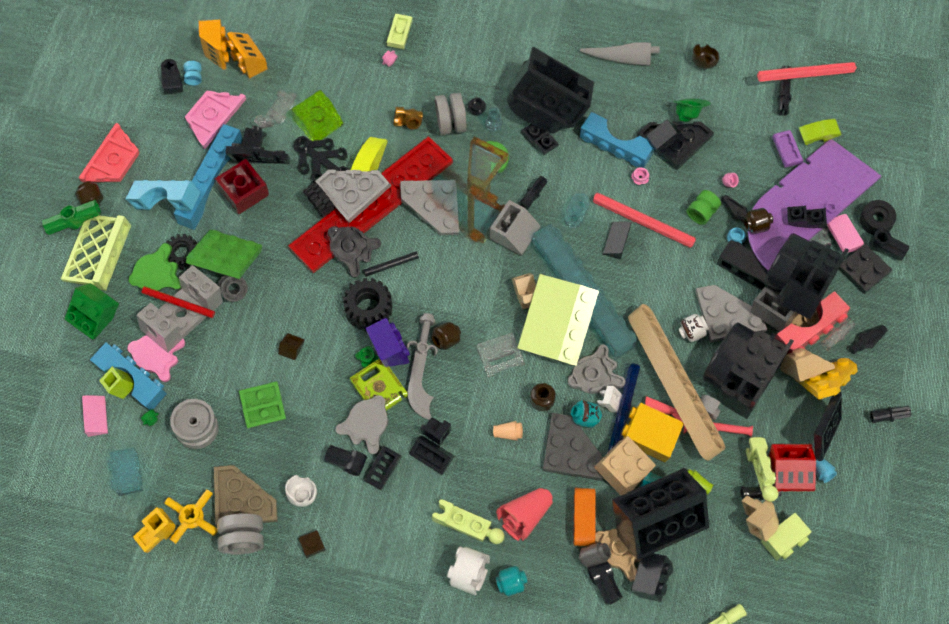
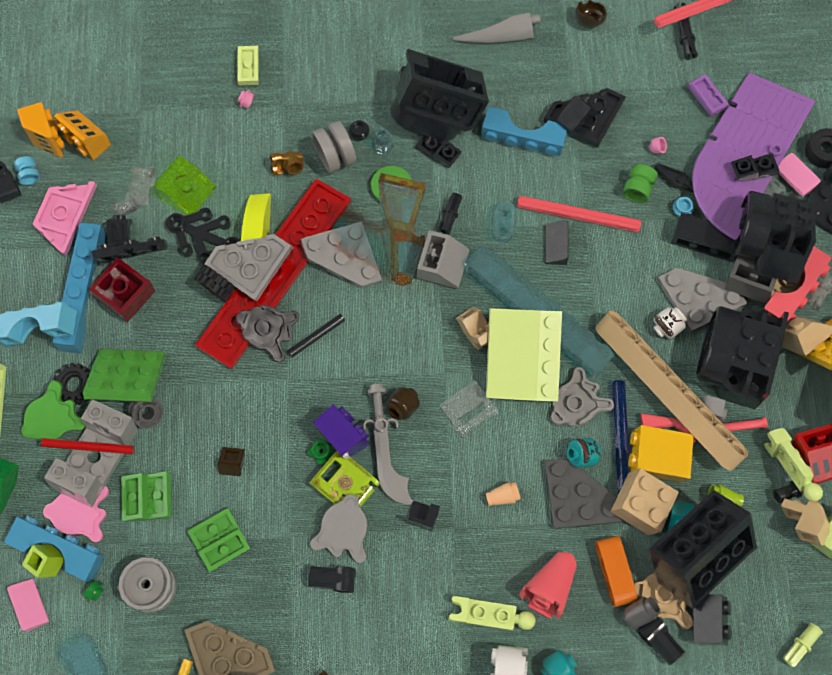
camera: 15 degrees left, 5 degrees up
white hair [285,475,317,507] -> none
black tyre [343,278,393,331] -> none
black slope [364,446,402,491] -> none
black slope [409,436,455,475] -> none
dark brown head [530,383,556,412] -> none
white tile [597,386,622,412] -> none
bright pink plate [631,167,649,185] -> none
green piece [673,98,711,122] -> none
dark brown head [743,208,773,234] -> none
lime slope [799,119,842,145] -> none
none -> bright green slope [121,471,172,522]

